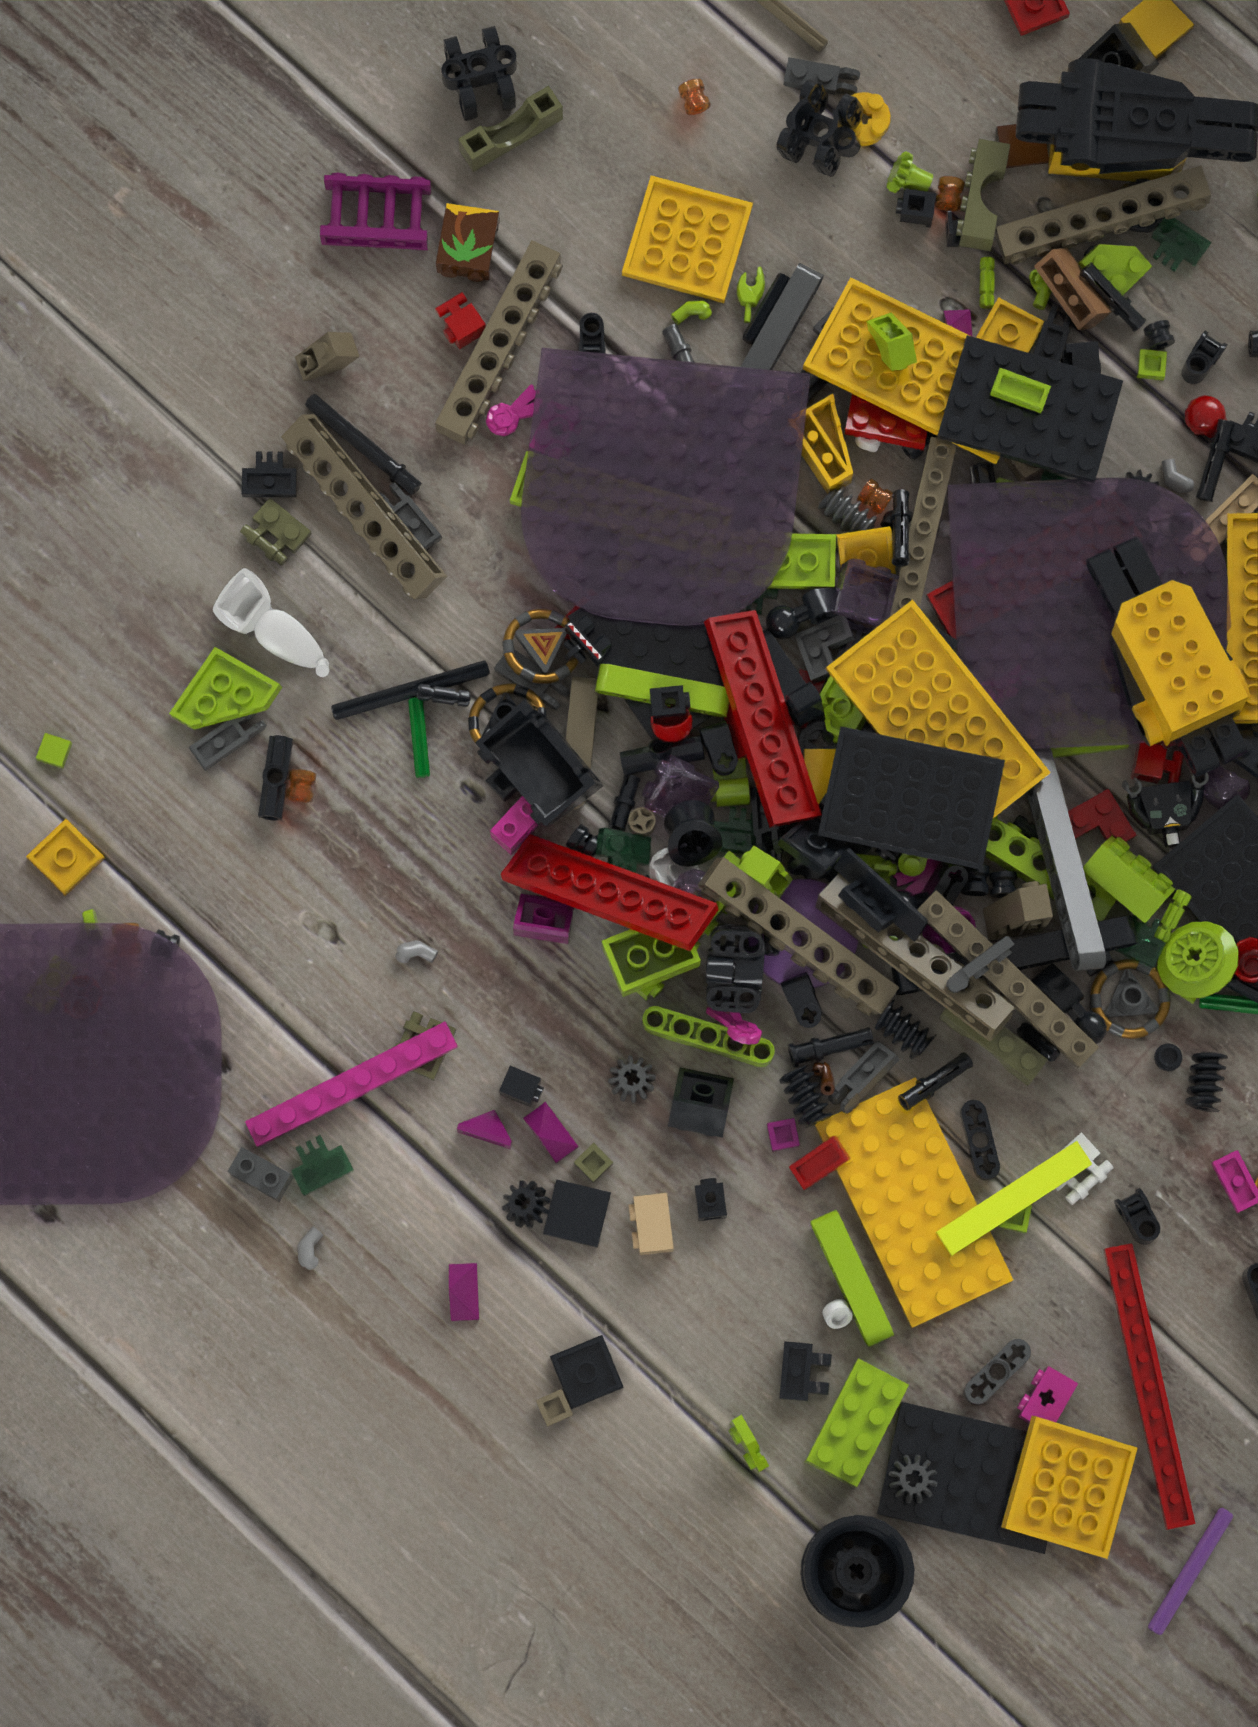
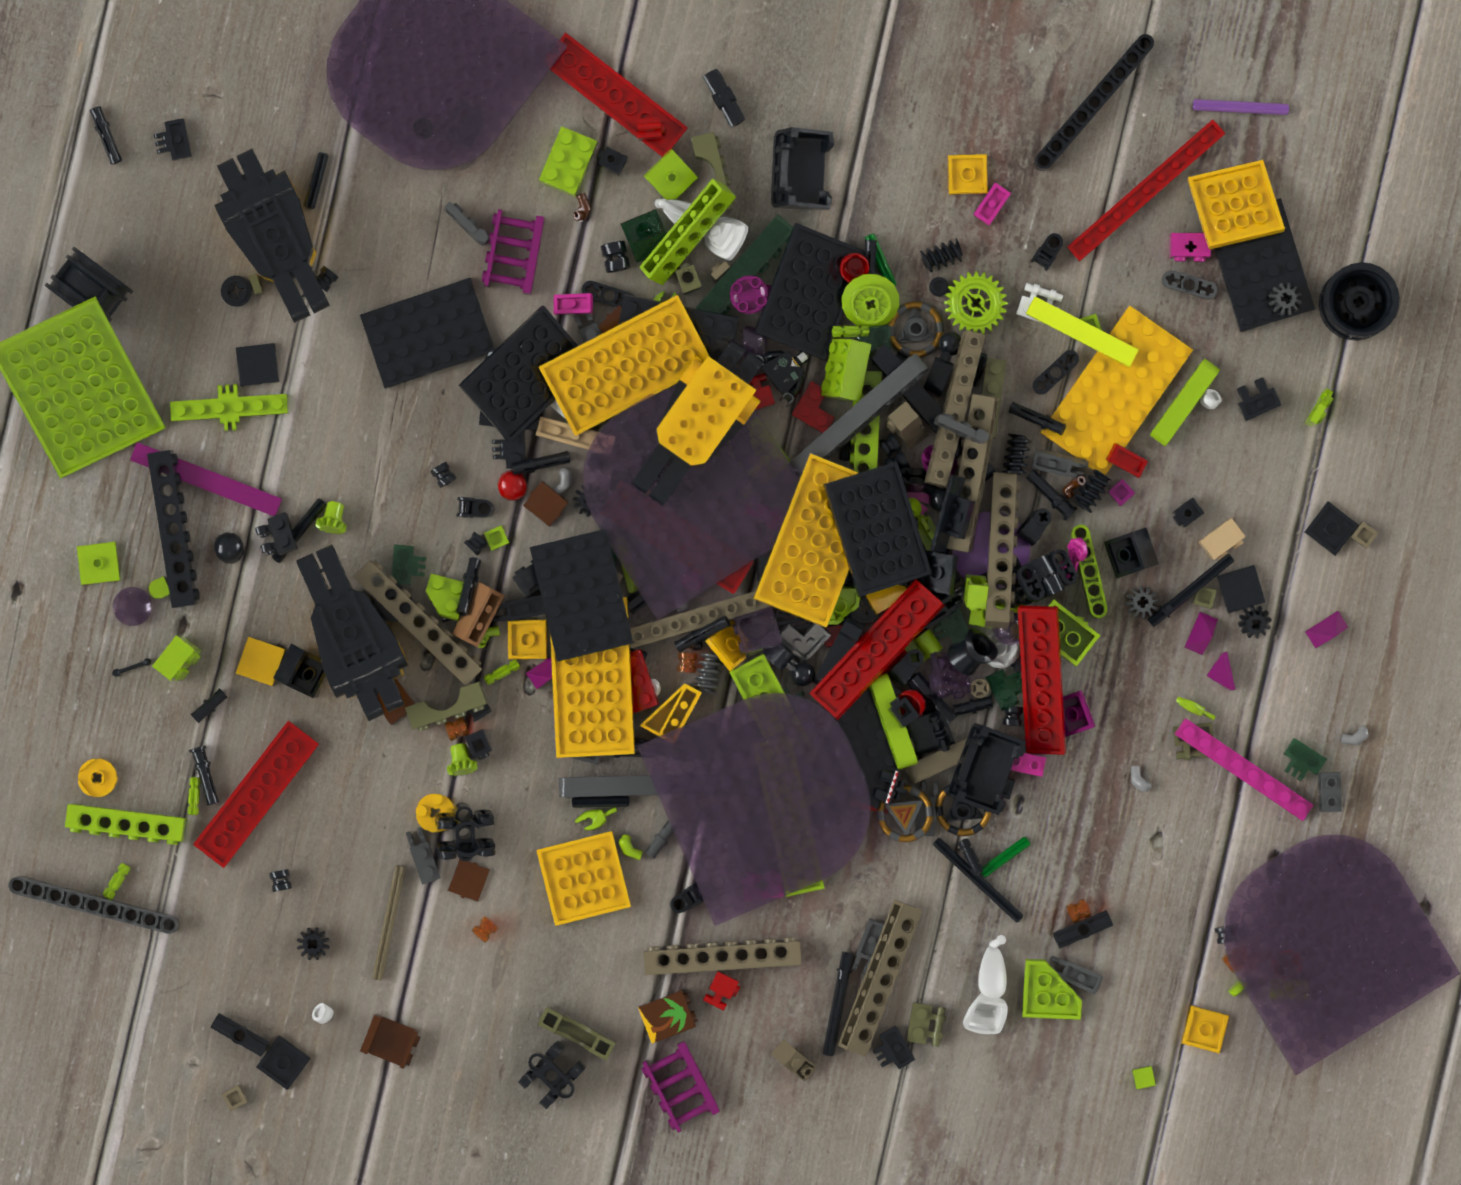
camera: 120 degrees left, 10 degrees up
dark pink piece [486,384,545,436] -> none
black brick [499,1065,544,1108] -> none
lime brick [804,1358,909,1488] -> none
lime arch [867,313,917,371] -> none
lime tile [990,368,1051,413] -> none
none -> reddish brown piece [448,859,490,902]
none -> reddish brown piece [523,481,569,527]
none -> black hinge [907,709,955,755]
none -> lime gear [944,271,1008,334]
none -> black axle [1147,554,1234,627]
none -> lime hand [1176,697,1216,720]

